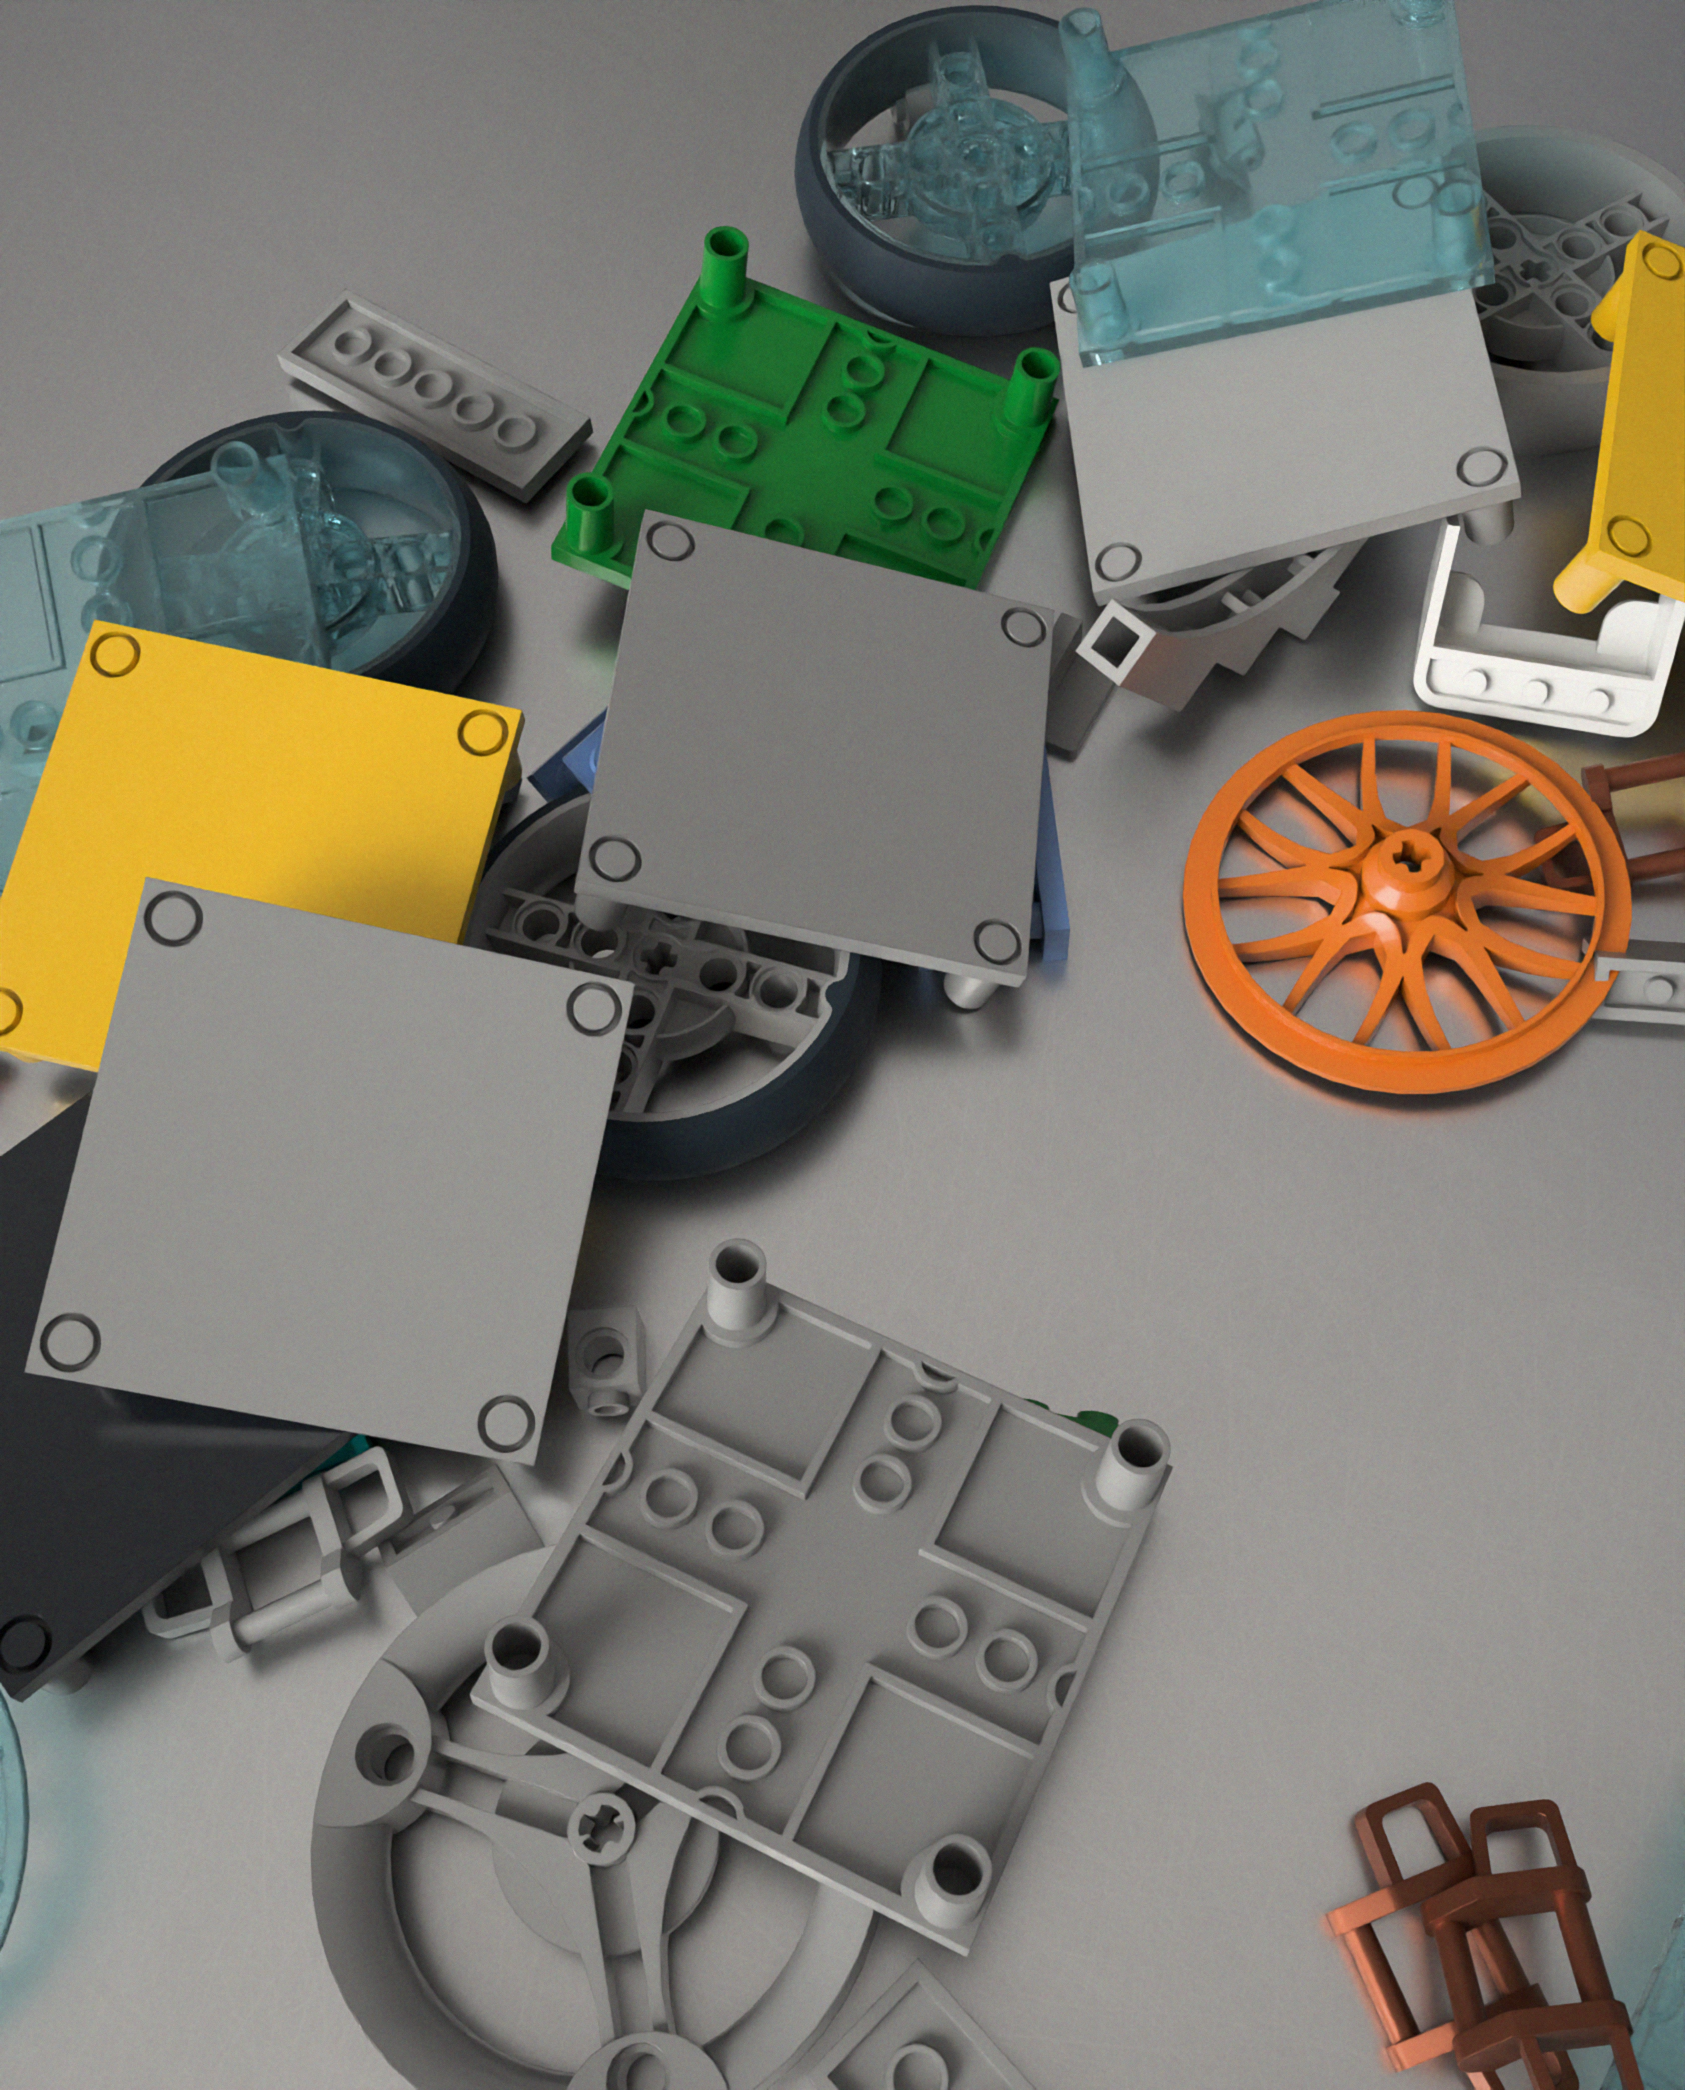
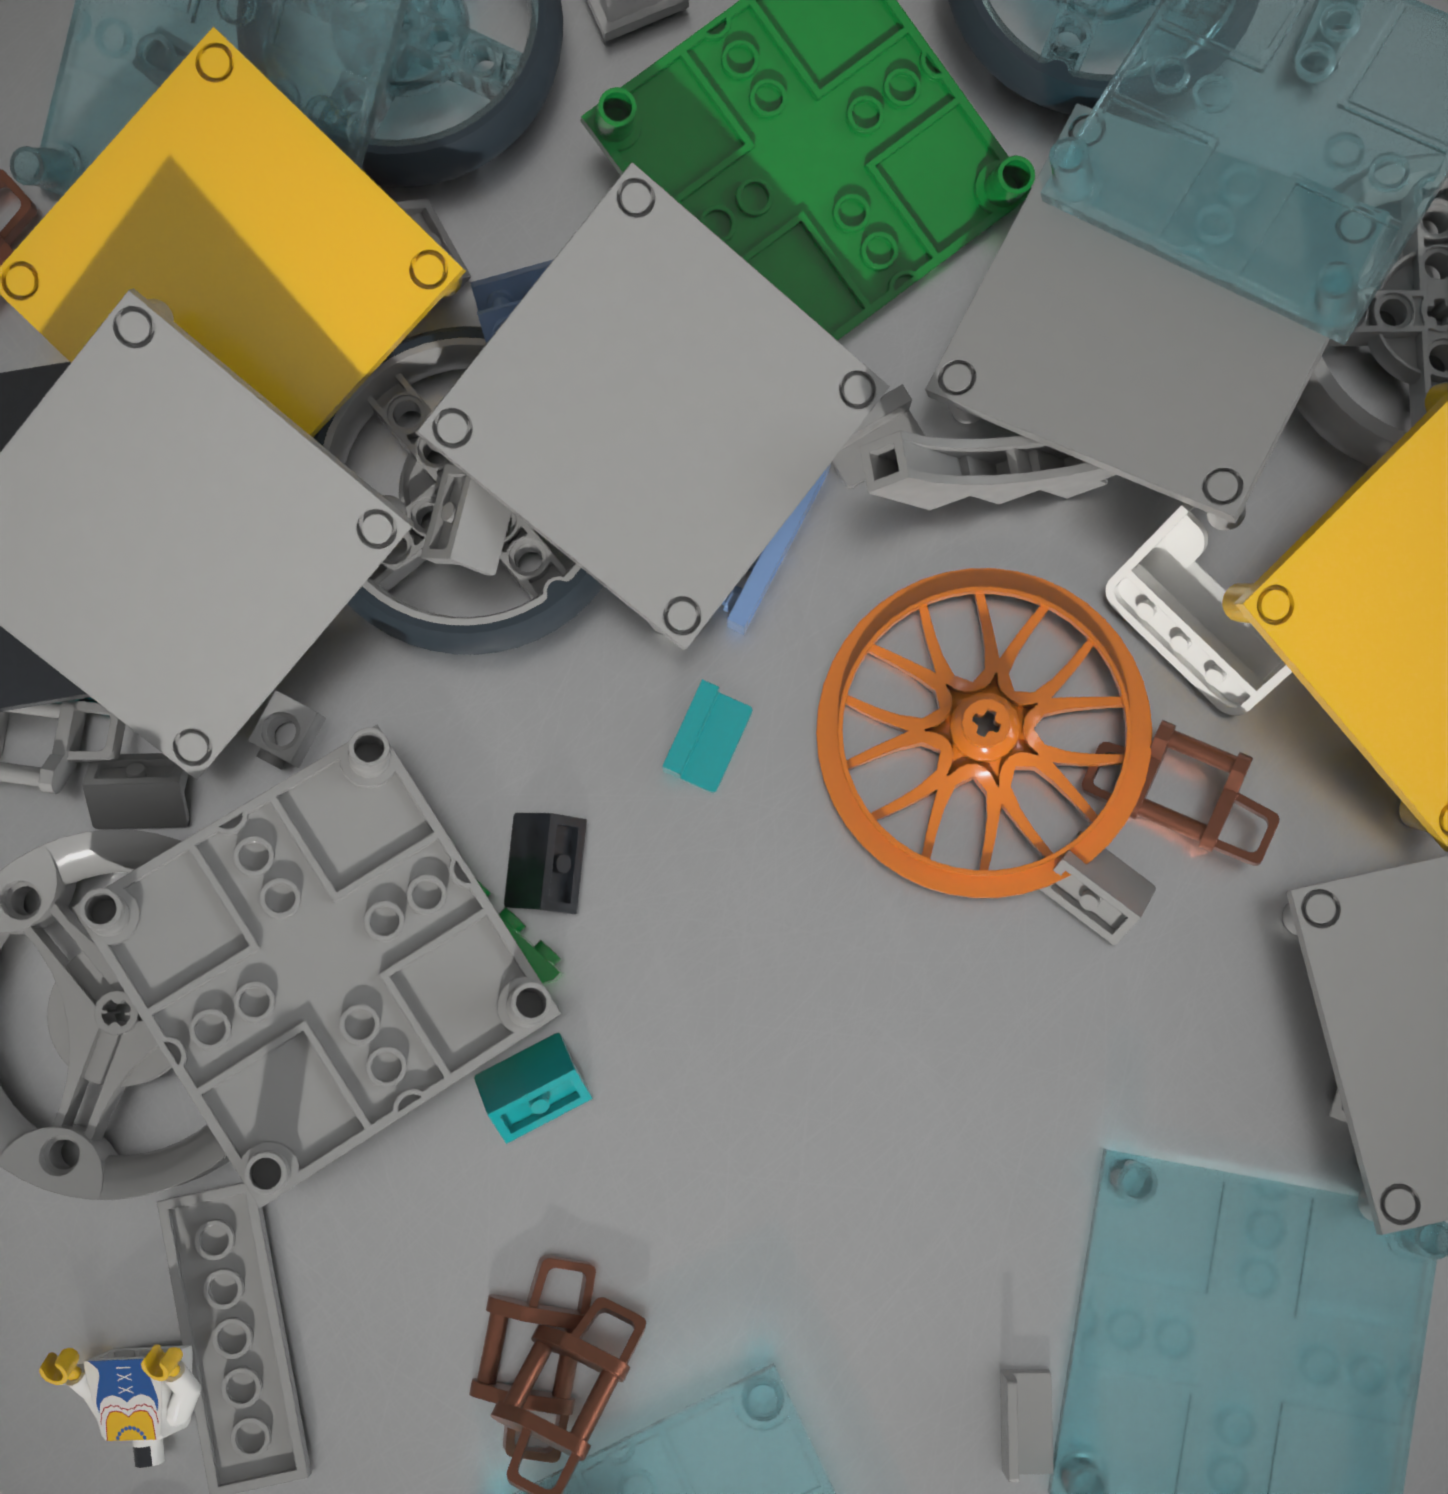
camera: 25 degrees right, 20 degrees up
none -> light grey panel [421,465,512,576]
none -> teal panel [474,1033,593,1144]
none -> black panel [504,813,587,914]
none -> teal panel [662,679,753,793]

